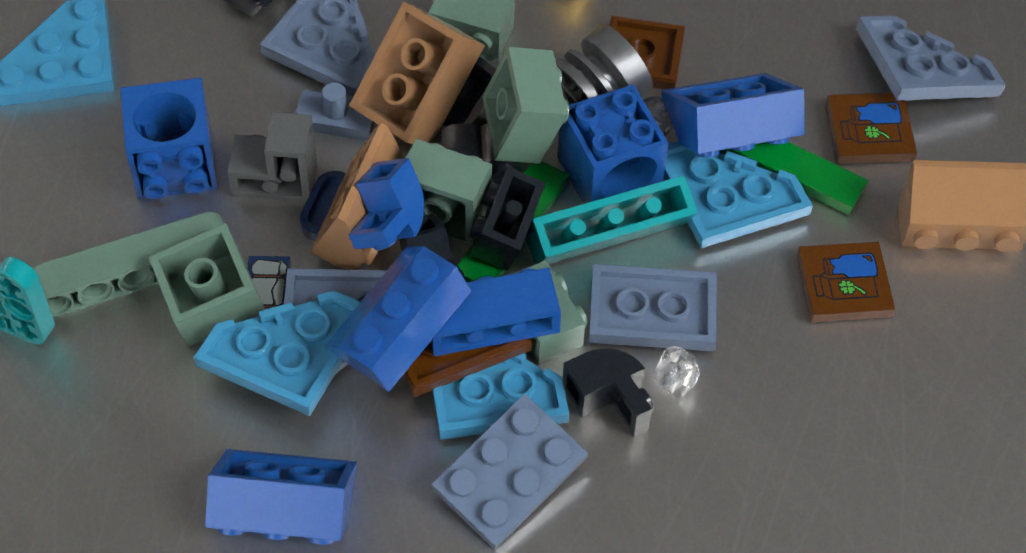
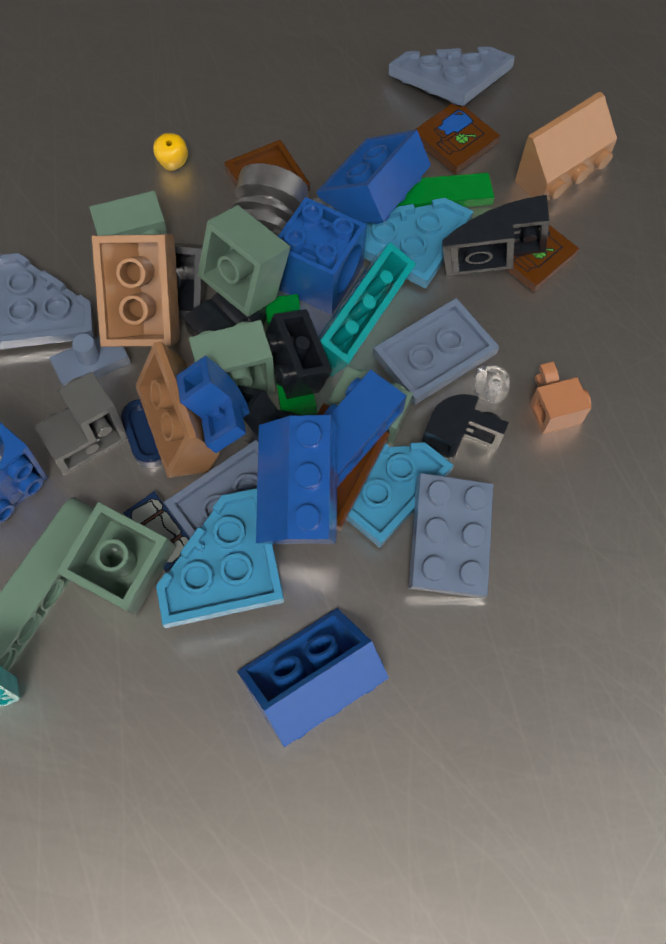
camera: 40 degrees left, 10 degrees up
none -> black slope [442,195,550,276]
none -> nougat brick [529,362,592,435]

